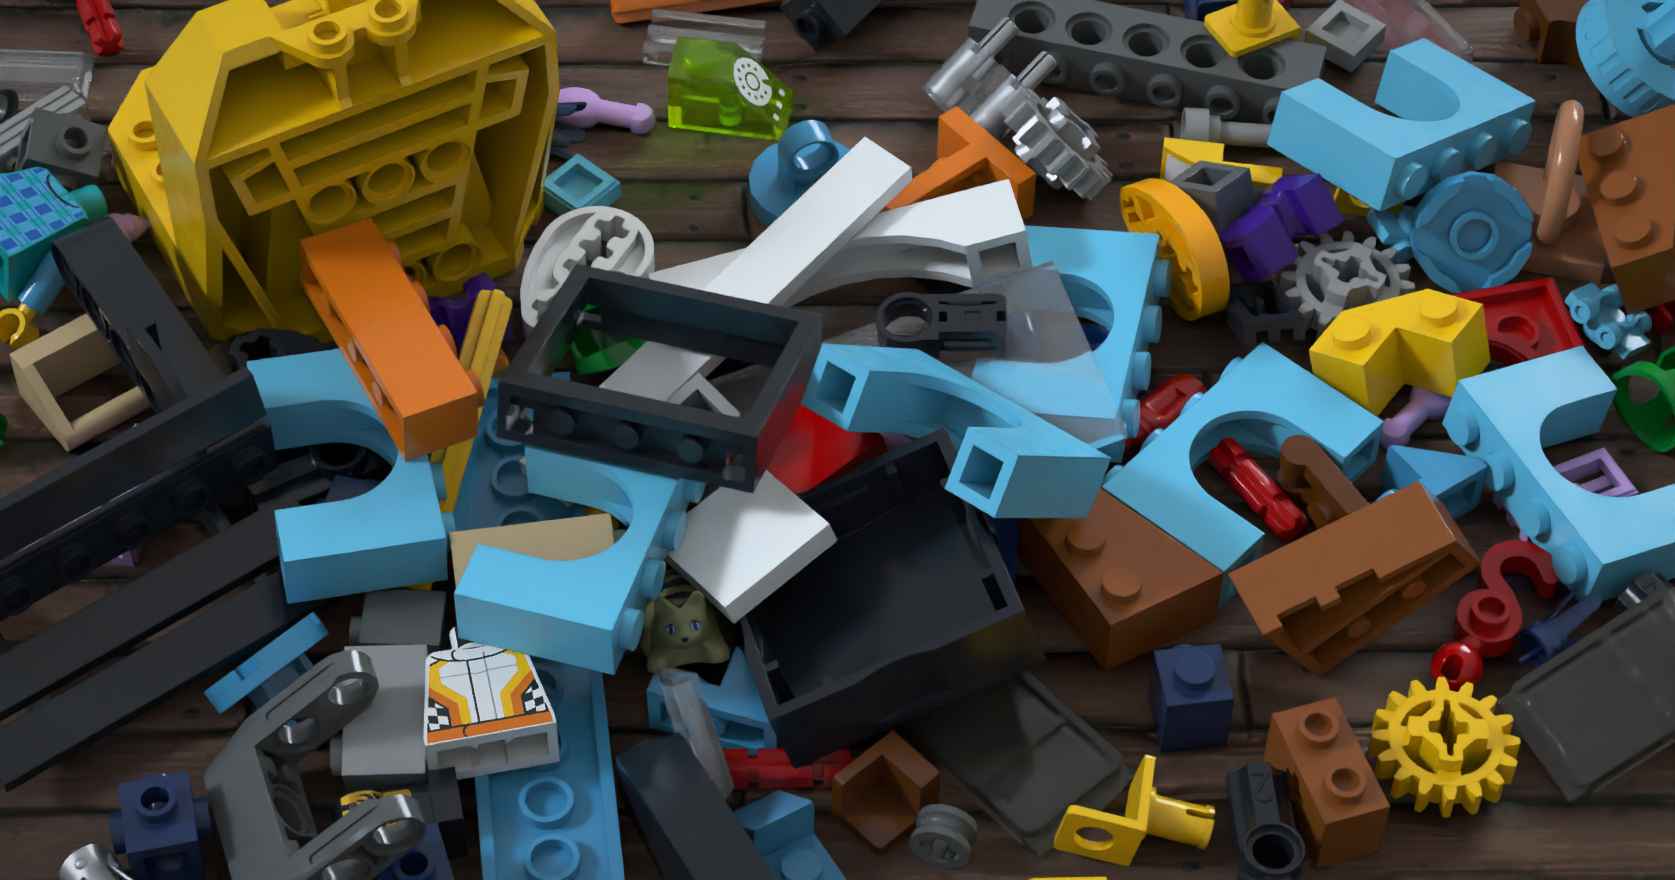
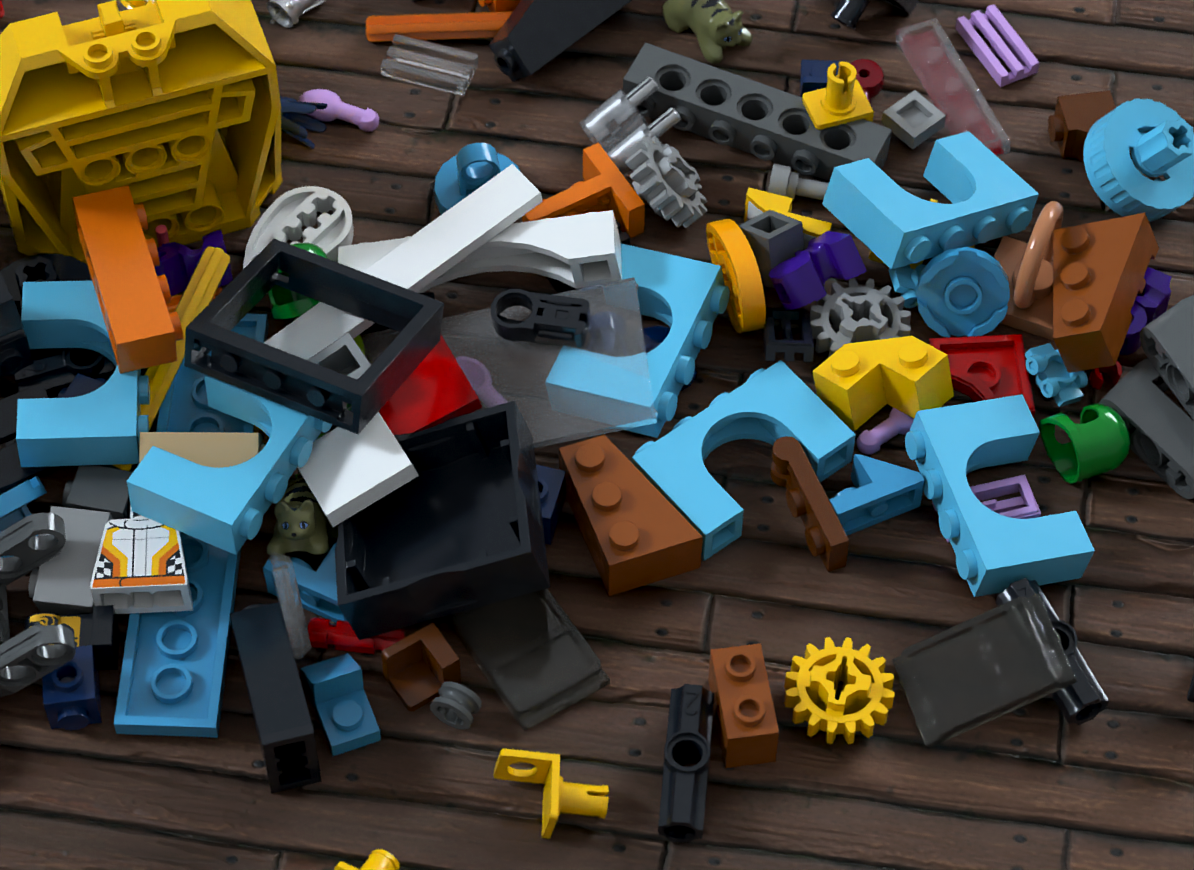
camera: 10 degrees right, 5 degrees up
medium azure tile [543,153,621,216] -> none
clear neon green slope [667,36,794,141] -> none
medium azure arch [800,343,1111,518] -> none
yellow bracket [1053,754,1215,867] -> none
red piece [1124,373,1208,451] -> none
dark blue brick [1147,644,1234,753] -> none
red axle [1208,437,1308,542] -> none
dark orange wedge [1228,480,1482,678] -> none
red piece [1430,541,1559,692] -> none
dark blue piece [1519,587,1620,675] -> none

